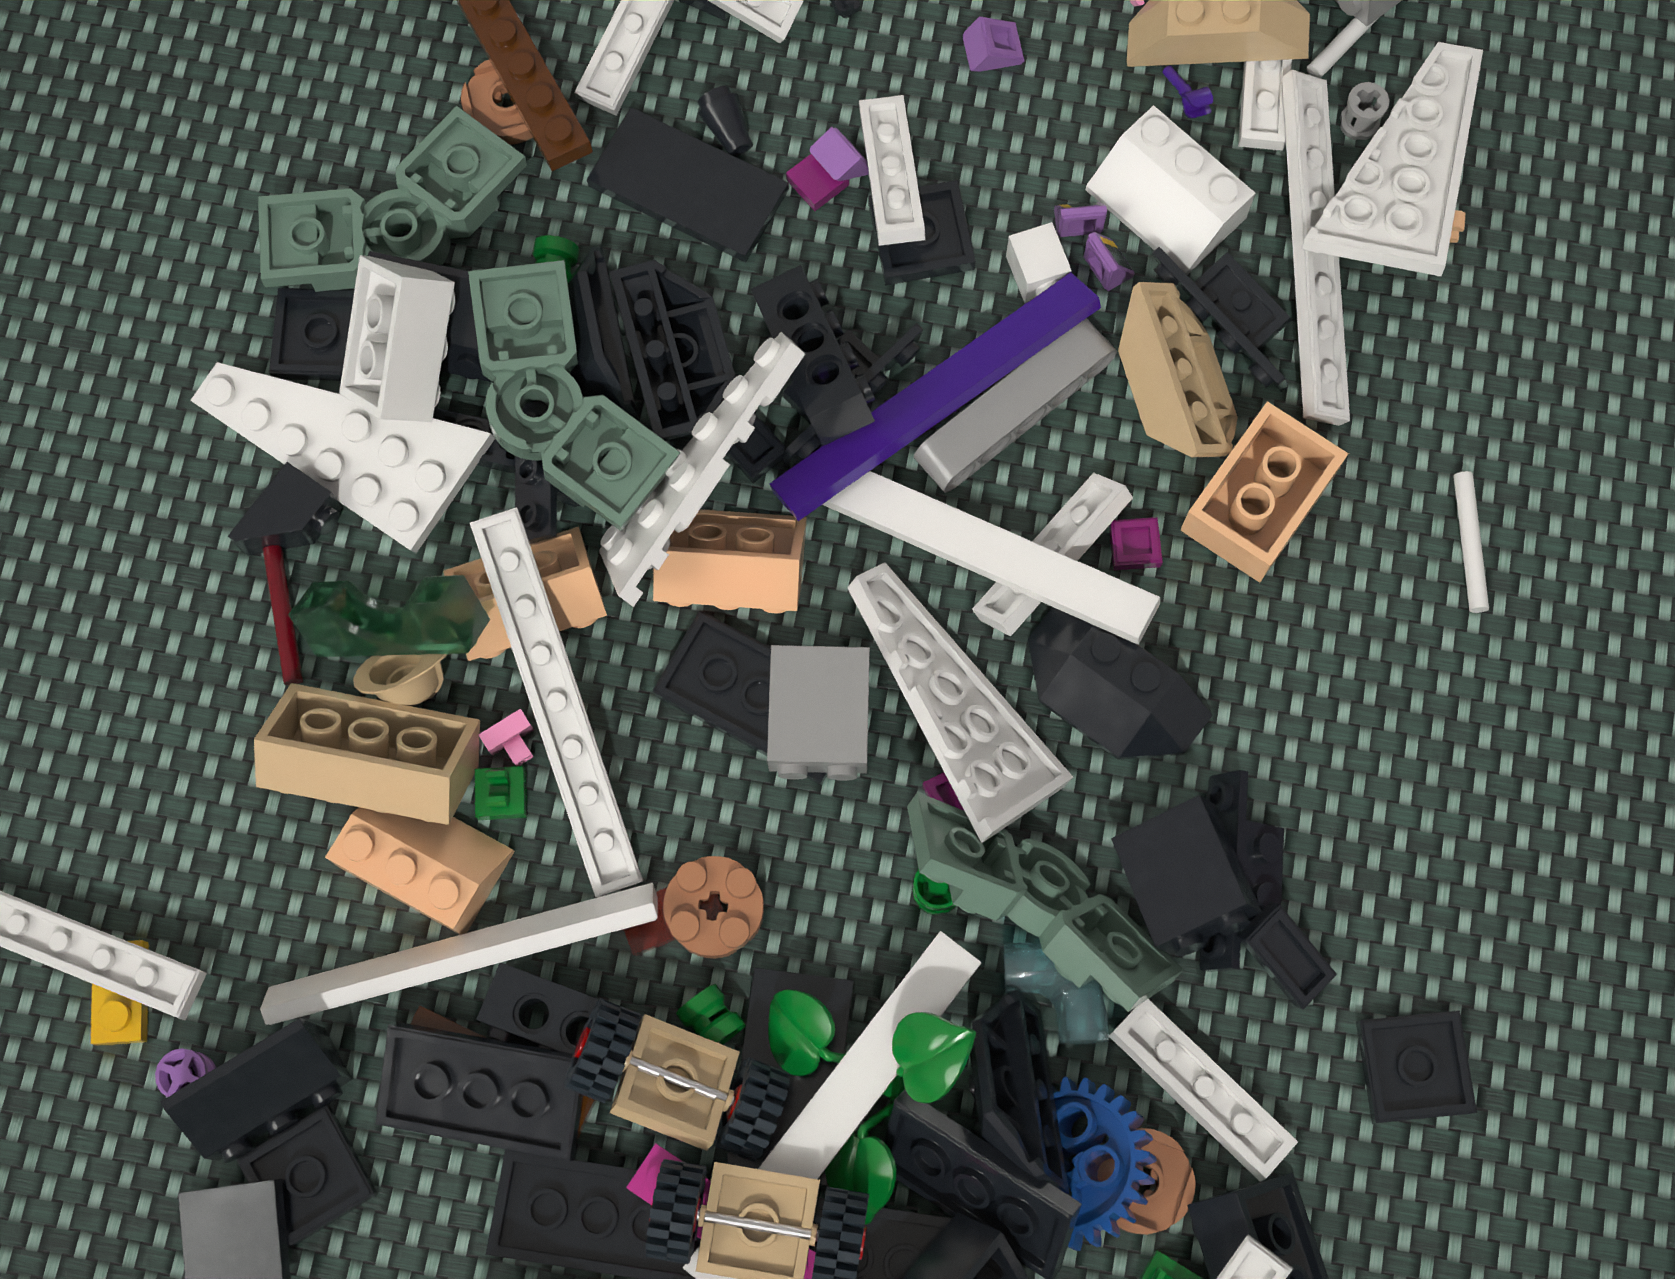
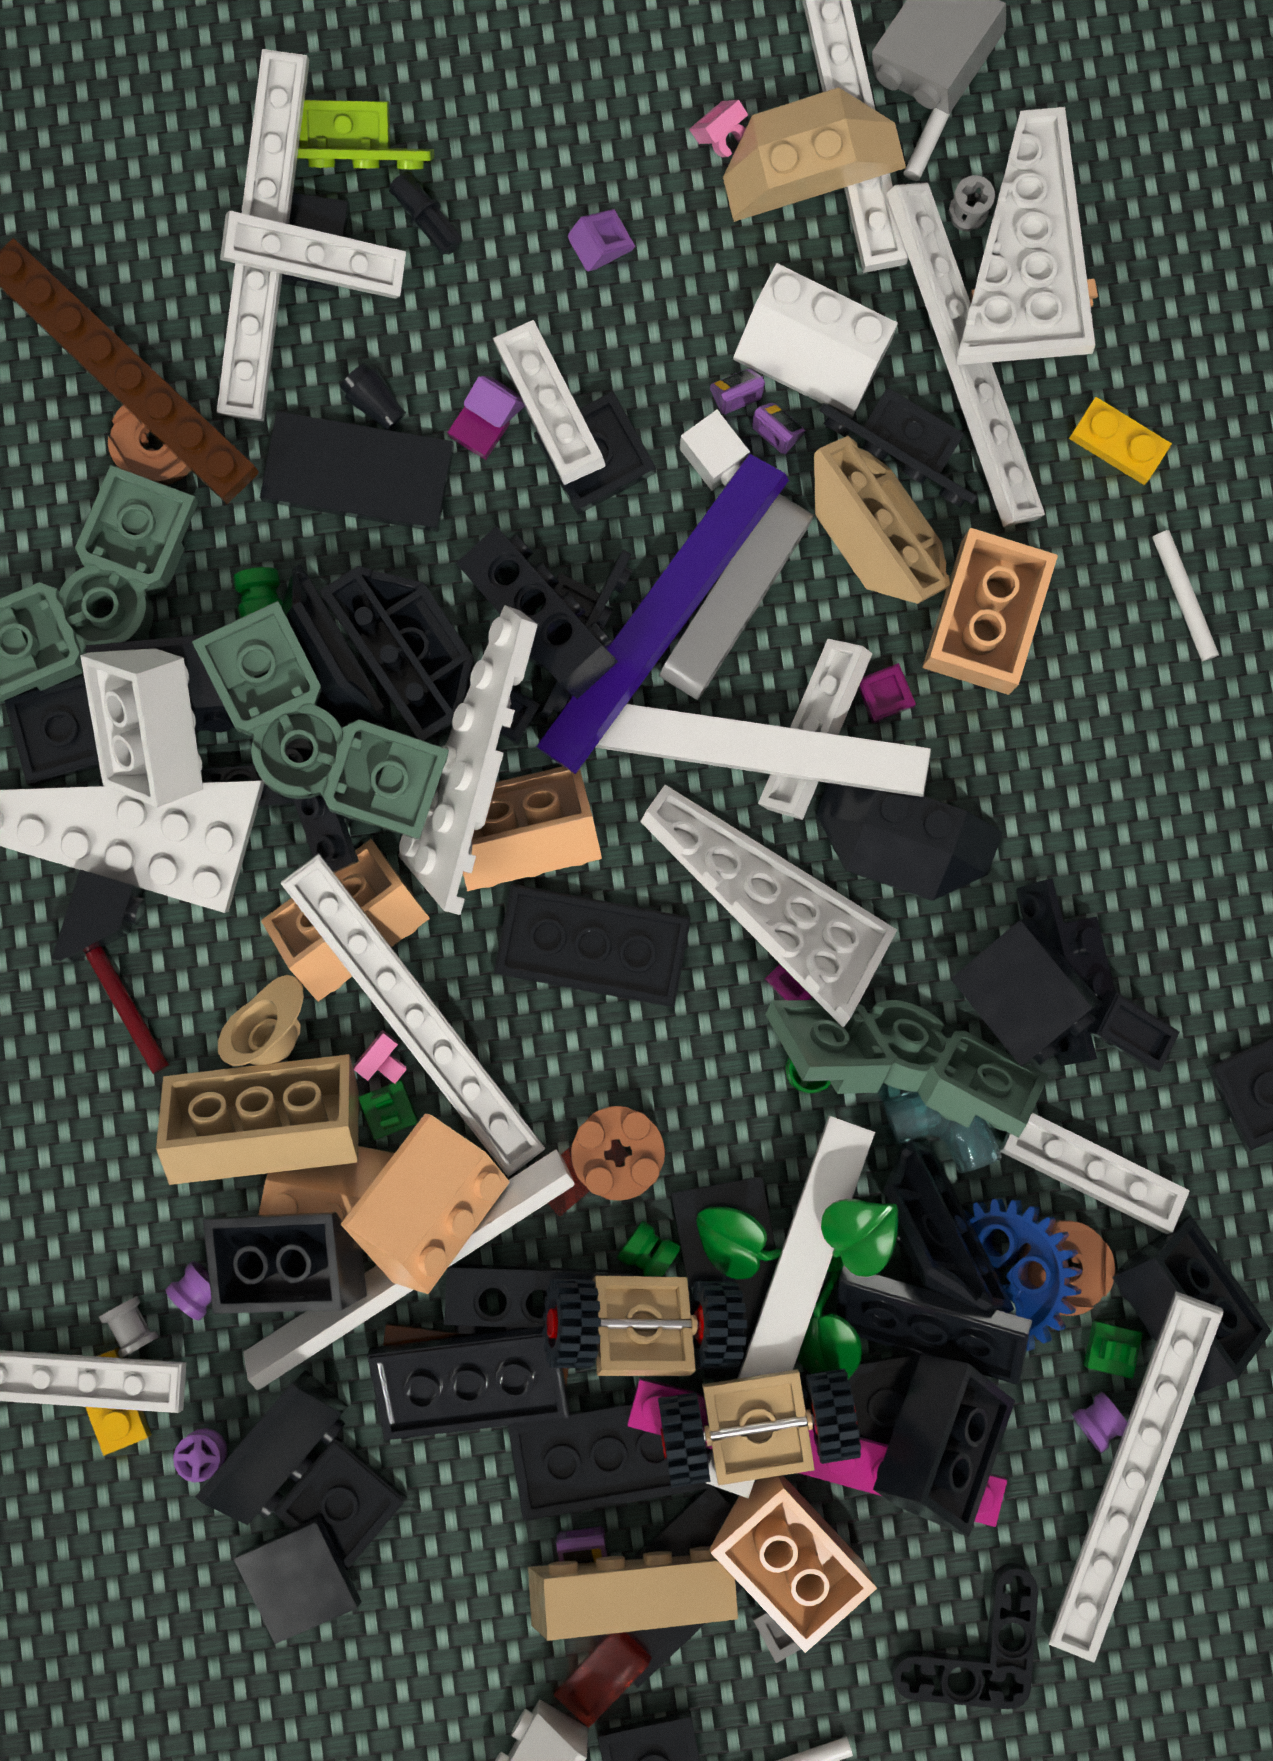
camera: 25 degrees left, 10 degrees up
clear green arch [288,575,491,657] -> none
light grey brick [767,645,870,781] -> none
dark purple hand [1162,65,1213,118] -> none
none -> light grey bush [99,1296,159,1358]
none -> medium lavender wheel [165,1261,212,1321]
none -> black slope [203,1212,367,1314]
none -> light nougat slope [341,1113,510,1294]
none -> yellow plate [1069,397,1172,485]

